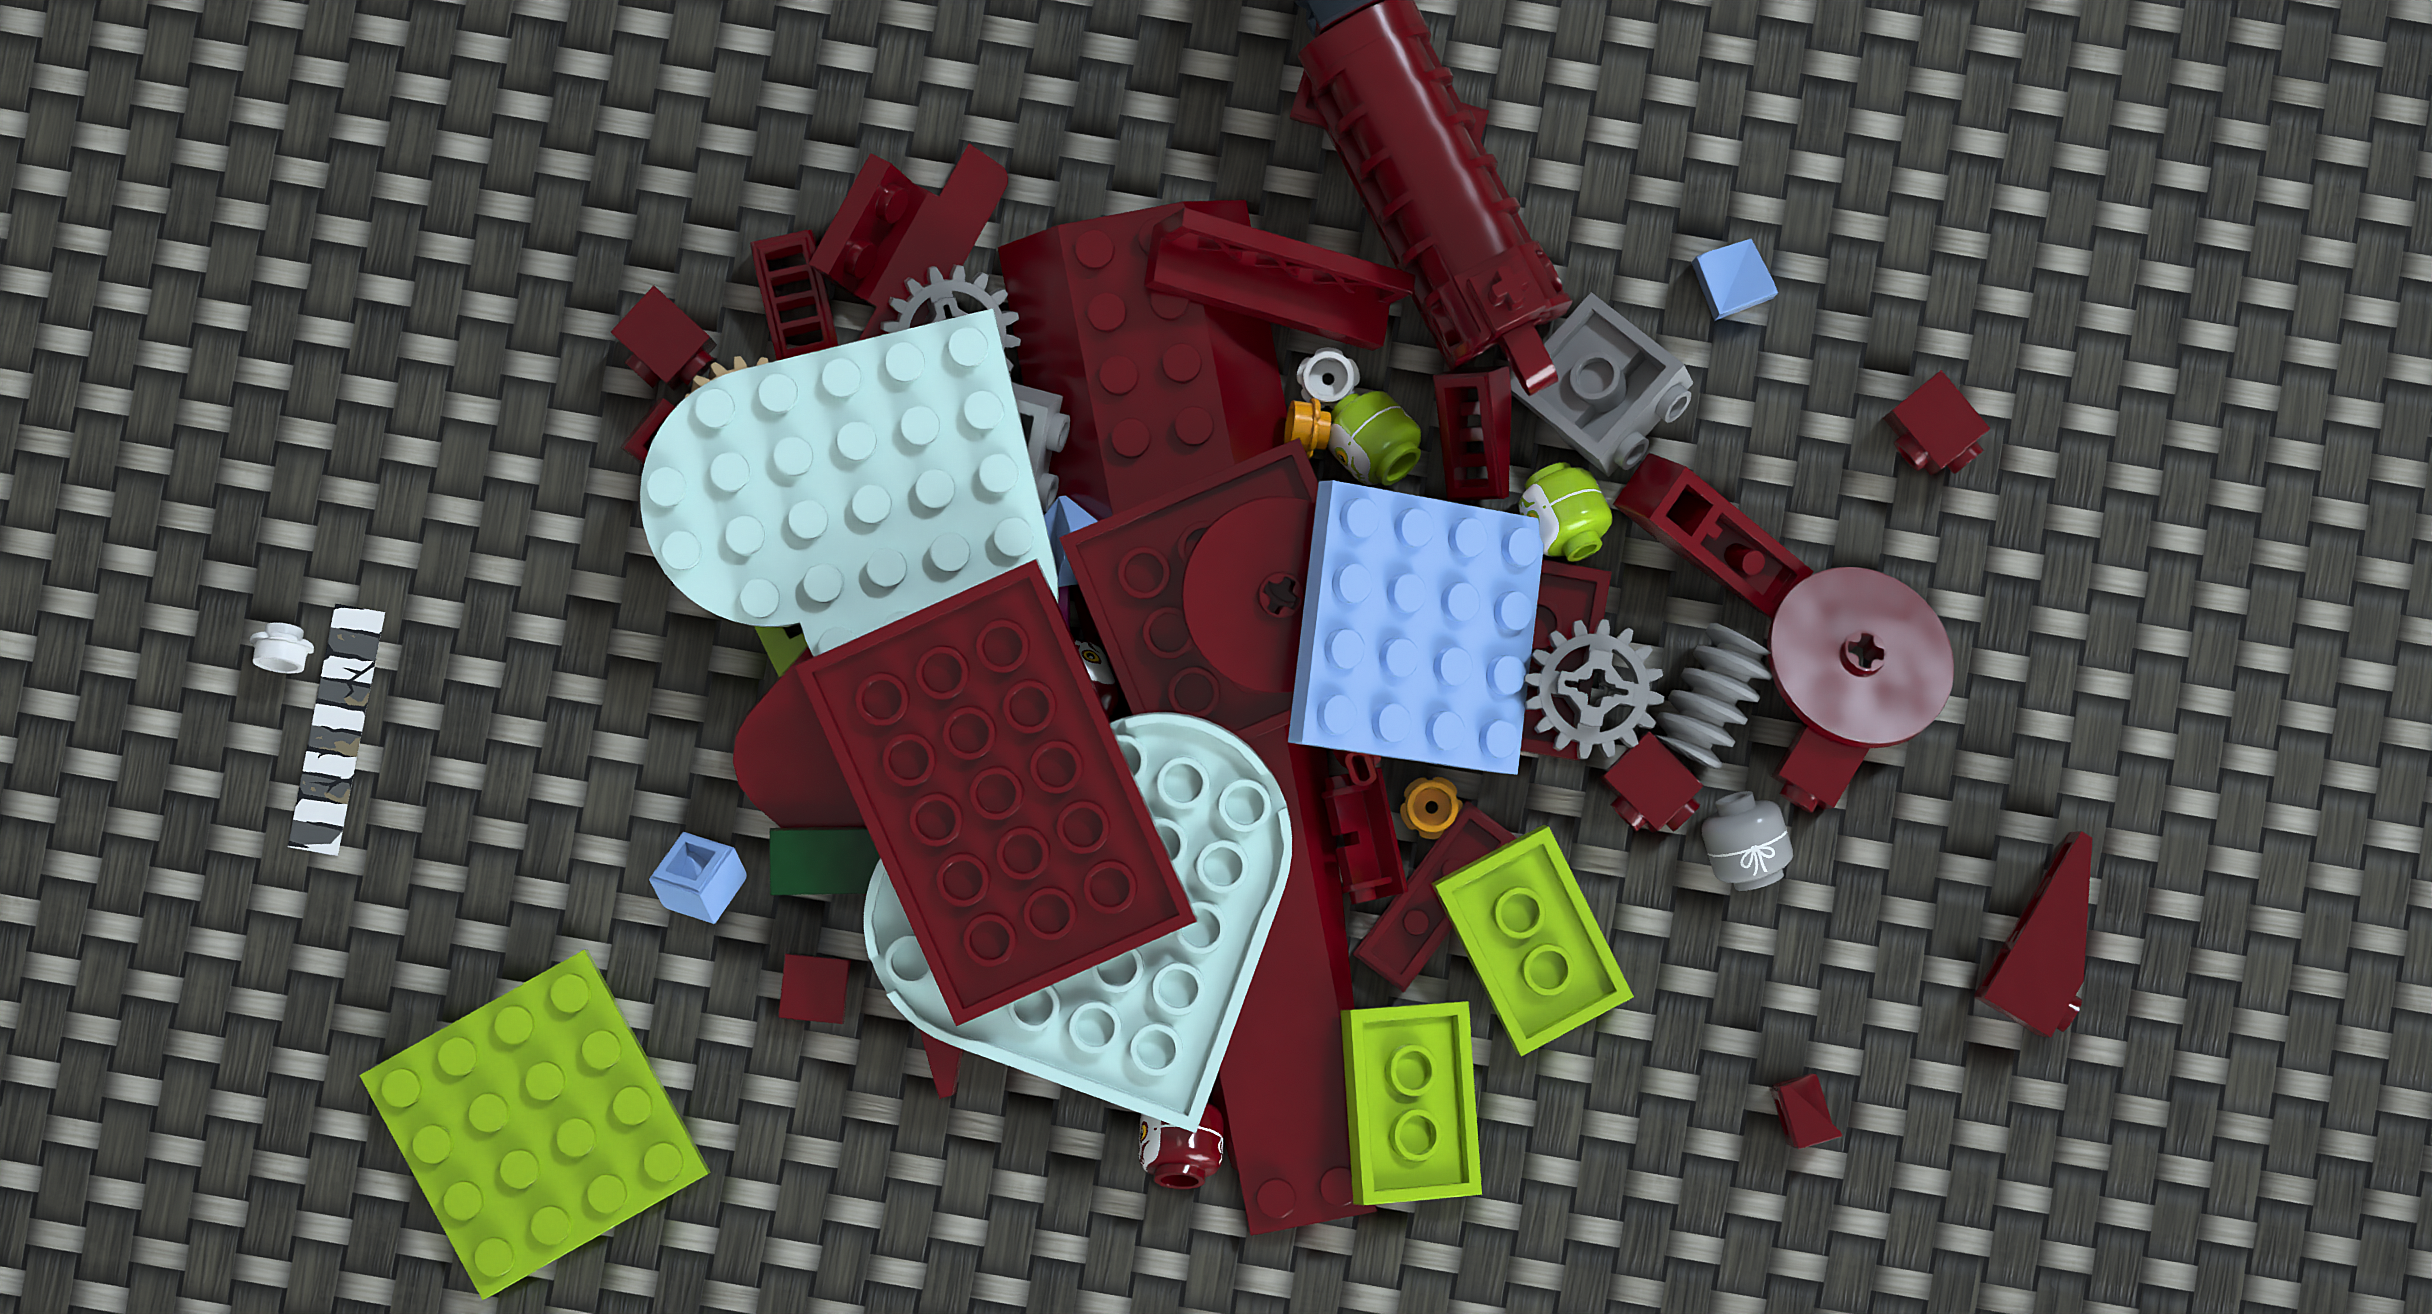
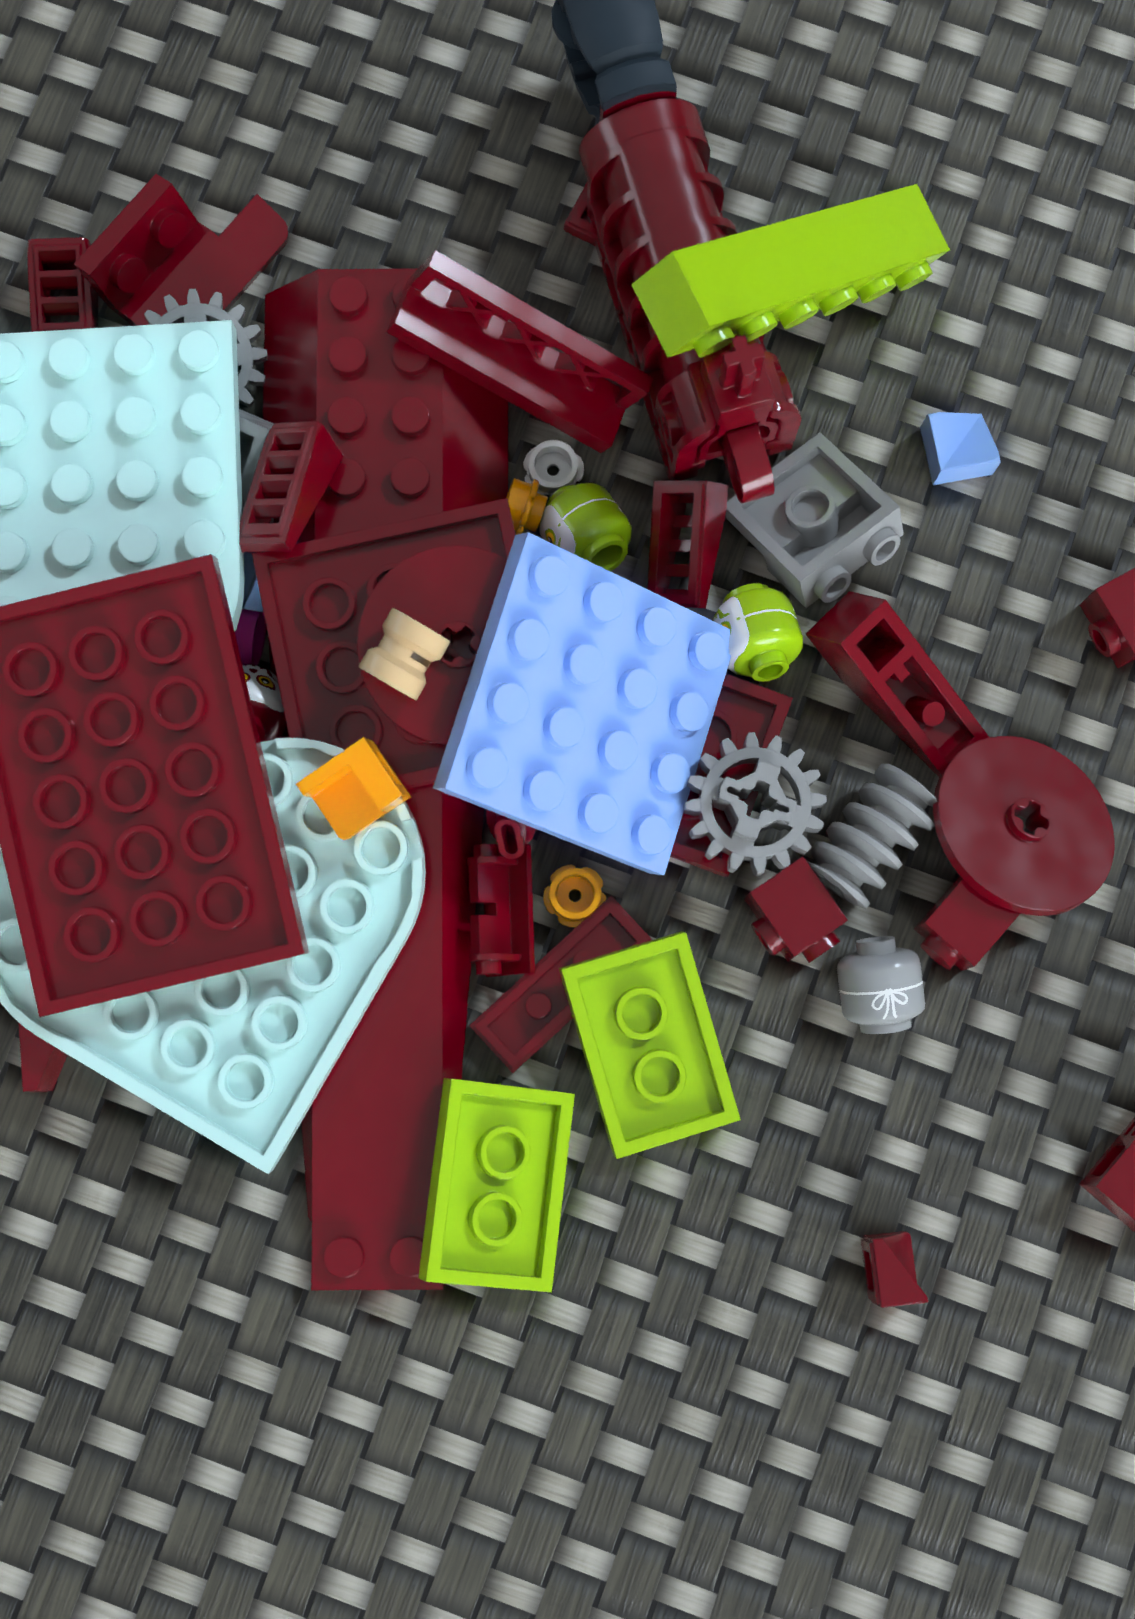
camera: 10 degrees right, 5 degrees down
dark red head [1139,1103,1224,1189] -> none
none -> dark red slope [239,421,344,552]
none -> light orange panel [296,737,411,840]
none -> tan wheel [358,608,450,701]
none -> lime brick [631,184,950,358]

